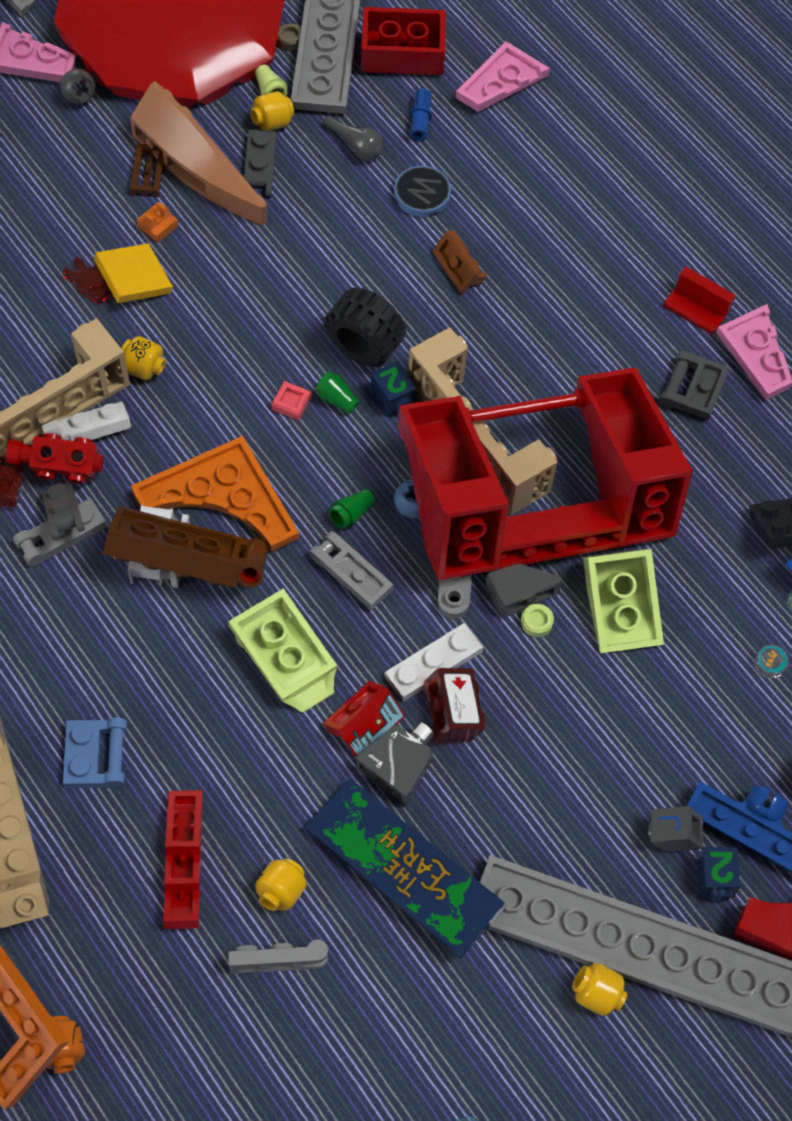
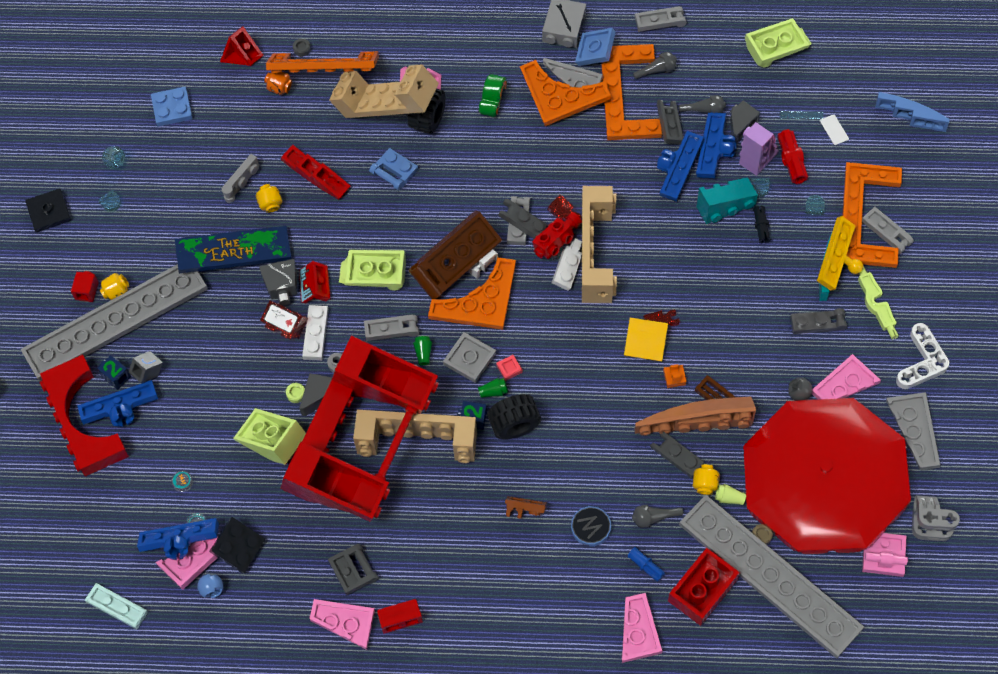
camera: 135 degrees right, 0 degrees up
yellow head [121,336,166,381] -> none
none -> red brick [71,271,99,302]
none -> light grey plate [443,332,496,383]

